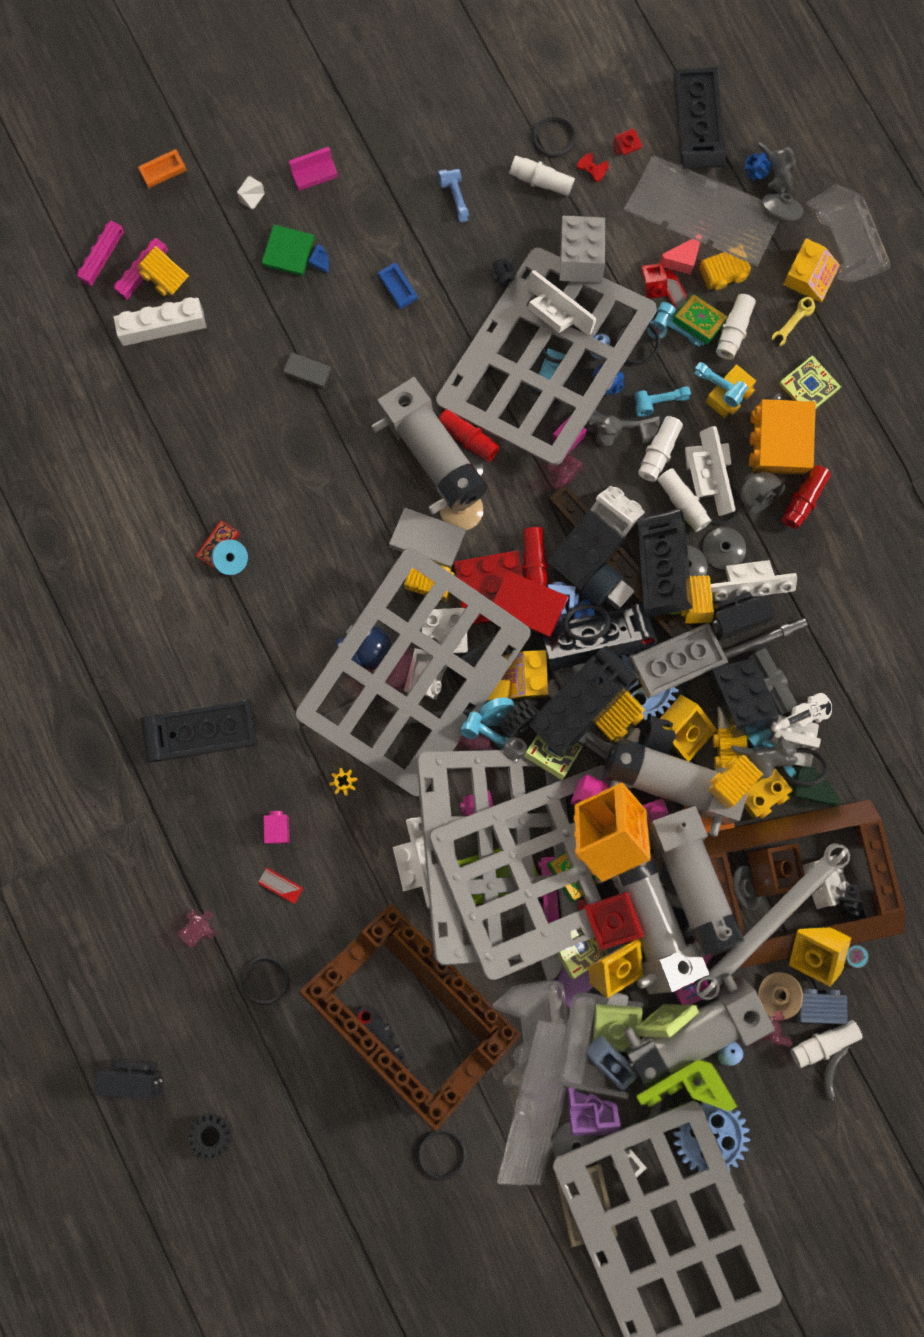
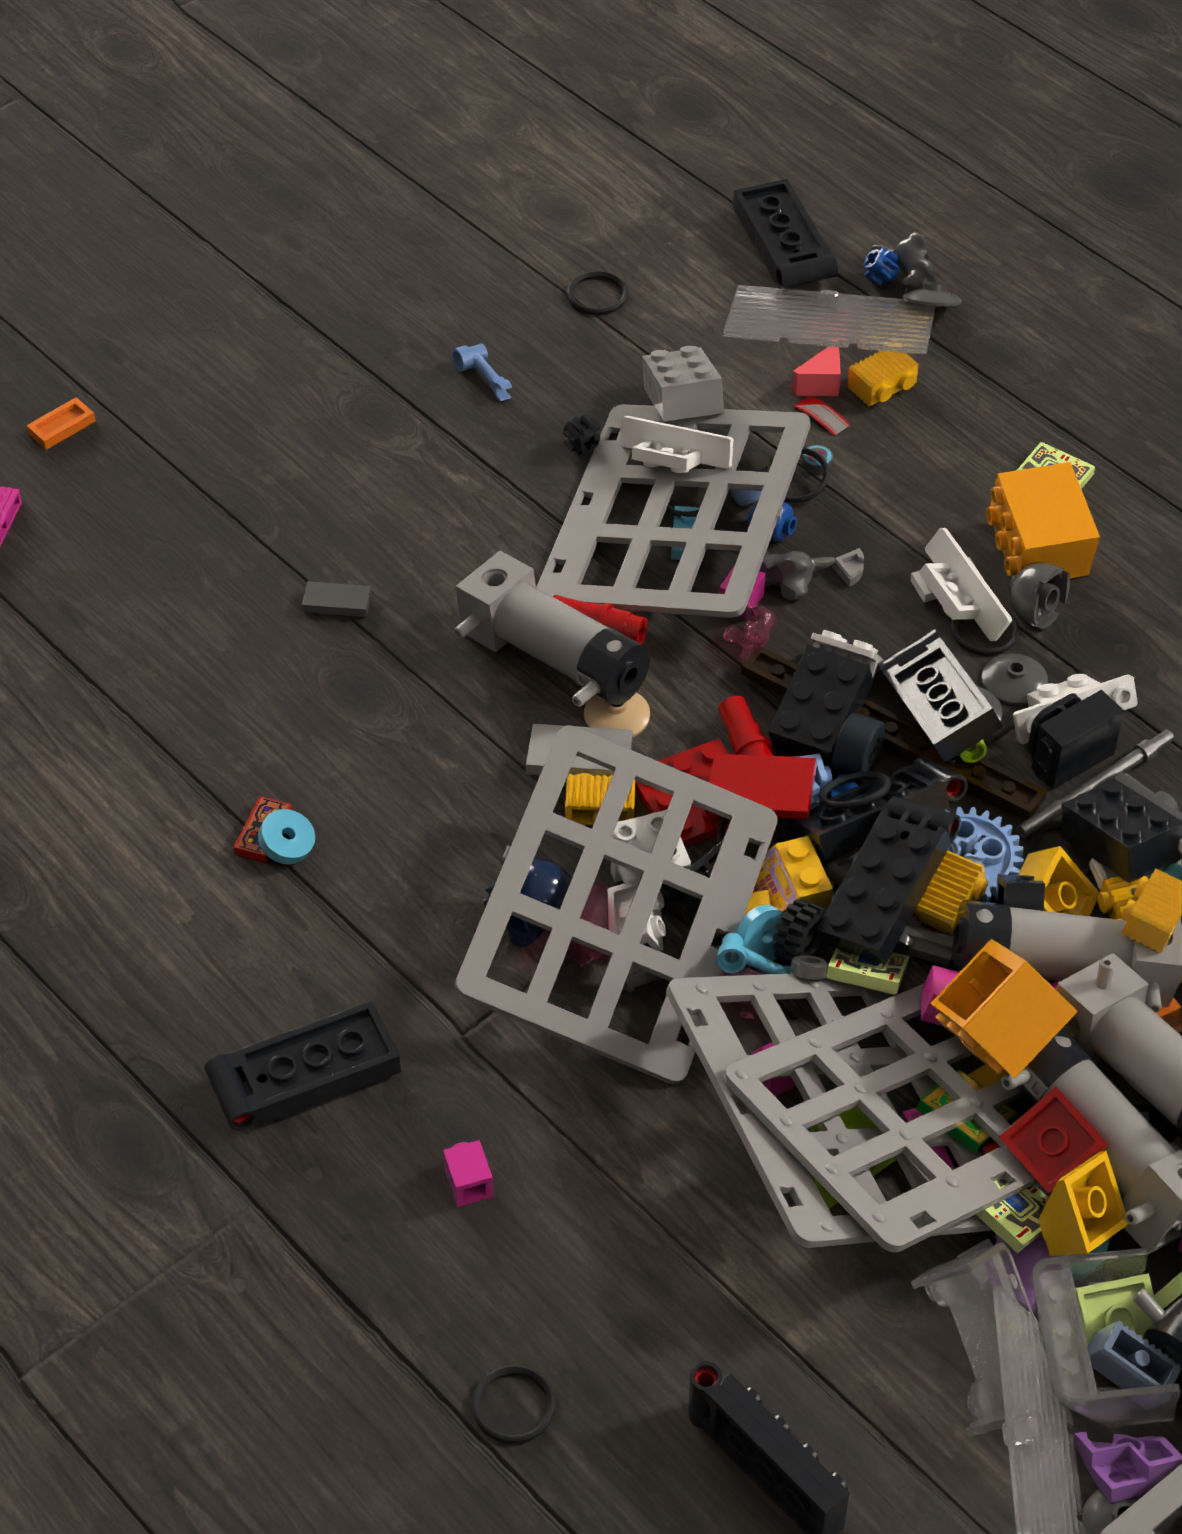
camera: 15 degrees left, 30 degrees down
dark pink piece [114,238,168,300] -> none
white brick [114,298,207,346] -> none
yellow brick [137,246,188,297] -> none
clear pink piece [178,909,217,948] -> none
white slope [237,176,265,209] -> none
sticker [258,868,303,903] -> none
green tile [262,225,315,276] -> none
dark pink panel [289,147,338,191] -> none
reddish brown slope [299,904,521,1132] -> none
blue tile [308,244,330,274] -> none
yellow gear [329,768,358,796] -> none
blue tile [377,262,418,309] -> none
white bracket [393,817,430,908] -> none
white piece [509,156,575,197] -> none
red piece [577,153,609,182] -> none
white slope [606,581,634,610] -> none
red bracket [612,128,642,155] -> none
light grey tile [629,622,728,699] -> none
medium azure brick [634,387,691,417] -> none
white piece [638,416,683,482] -> none
red bracket [641,263,668,299] -> none
medium azure brick [653,302,704,347] -> none
white piece [657,468,711,532] -> none
green tile [672,294,728,345] -> none
yellow brick [680,575,714,623] -> none
medium azure brick [694,362,748,408] -> none
yellow brick [705,364,756,419] -> none
white piece [716,294,756,360] -> none
light yellow brick [772,297,815,347] -> none
red piece [782,465,831,529] -> none
yellow slope [783,238,840,302] -> none
clear windscreen [806,184,891,283] -> none

